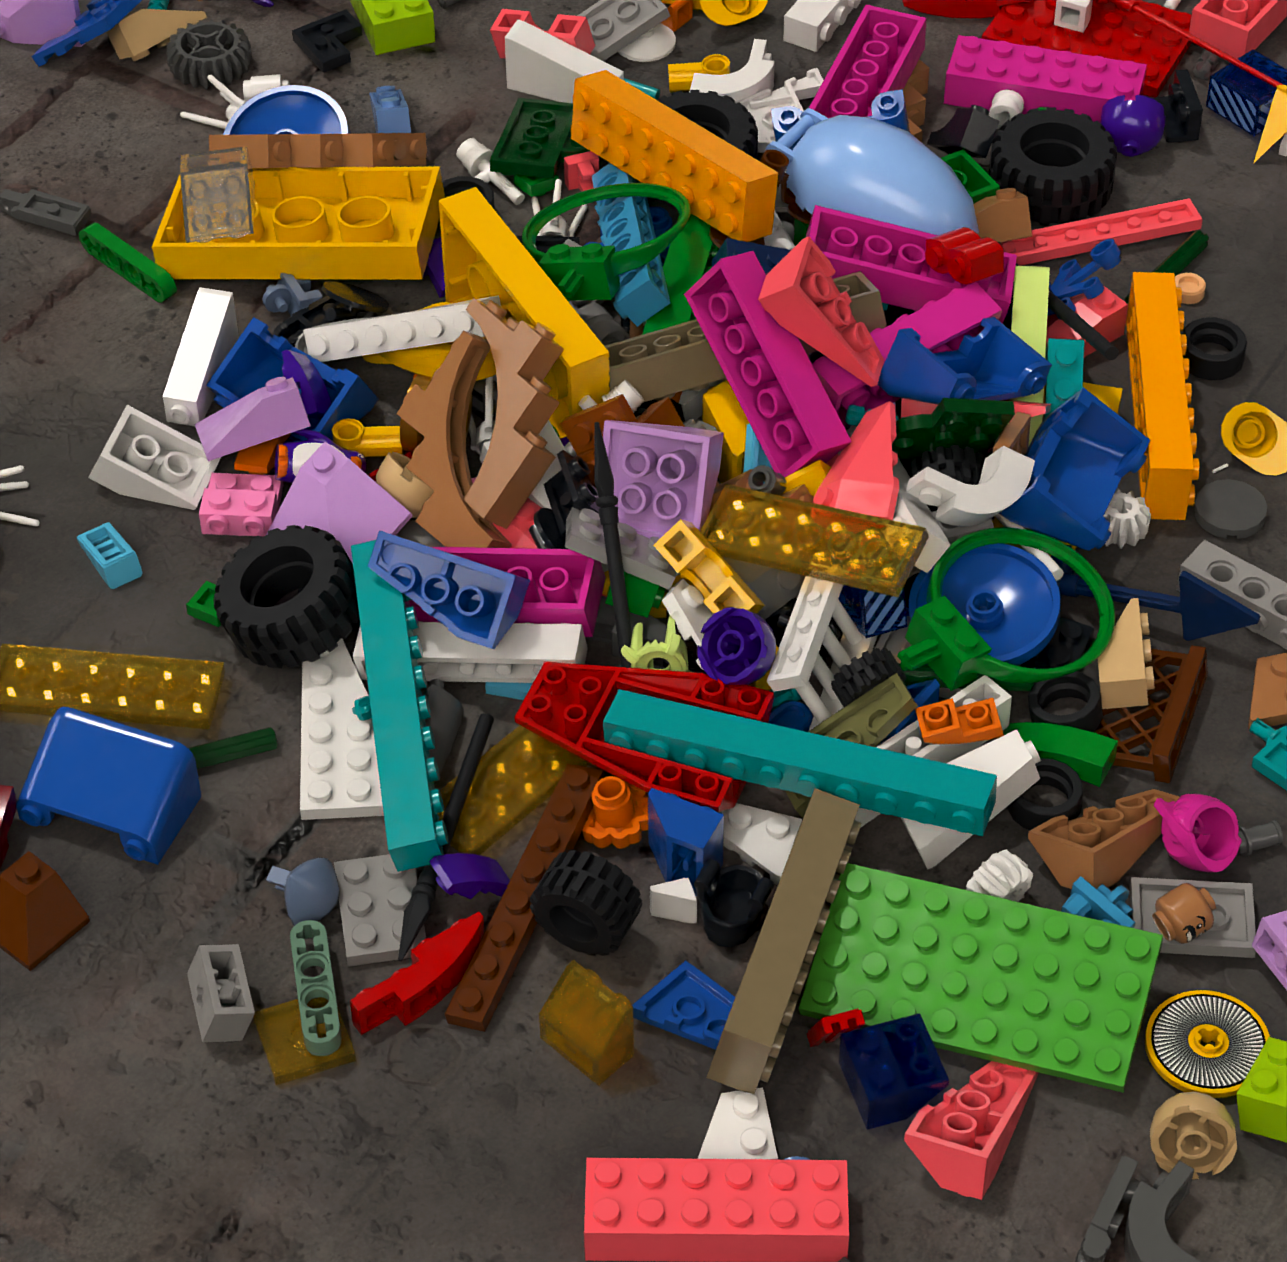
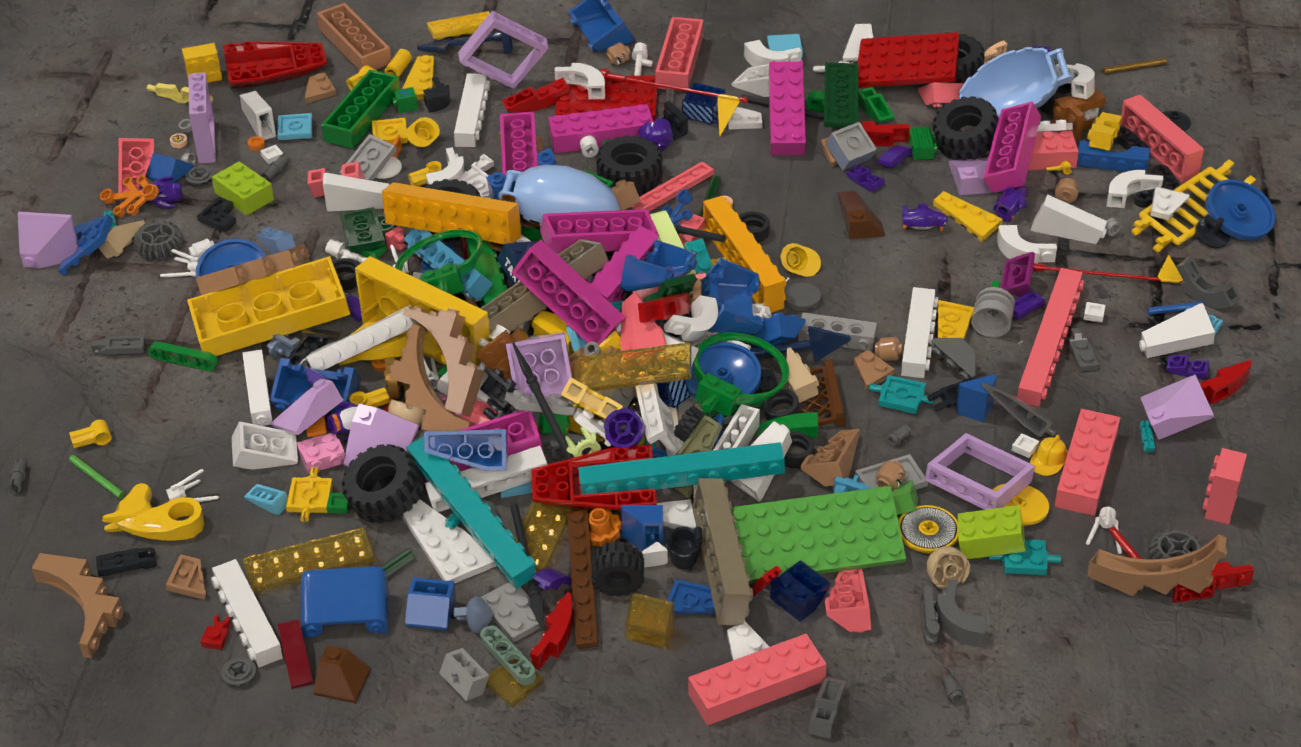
camera: 25 degrees left, 5 degrees down
clear slope [180,146,255,243] -> none
coral wedge [758,236,884,387] -> none
orange slope [915,697,1004,744] -> none
red brick [925,227,1004,284] -> none
black arch [927,105,1000,158] -> none
white gear [966,850,1033,902] -> none
dark pink helmet [1153,794,1242,872] -> none
none -> yellow plate [286,467,333,522]
none -> slope [405,577,456,631]
none -> red slope [638,293,691,323]
none -> blue slope [753,313,806,348]
none -> bright green slope [892,480,919,515]

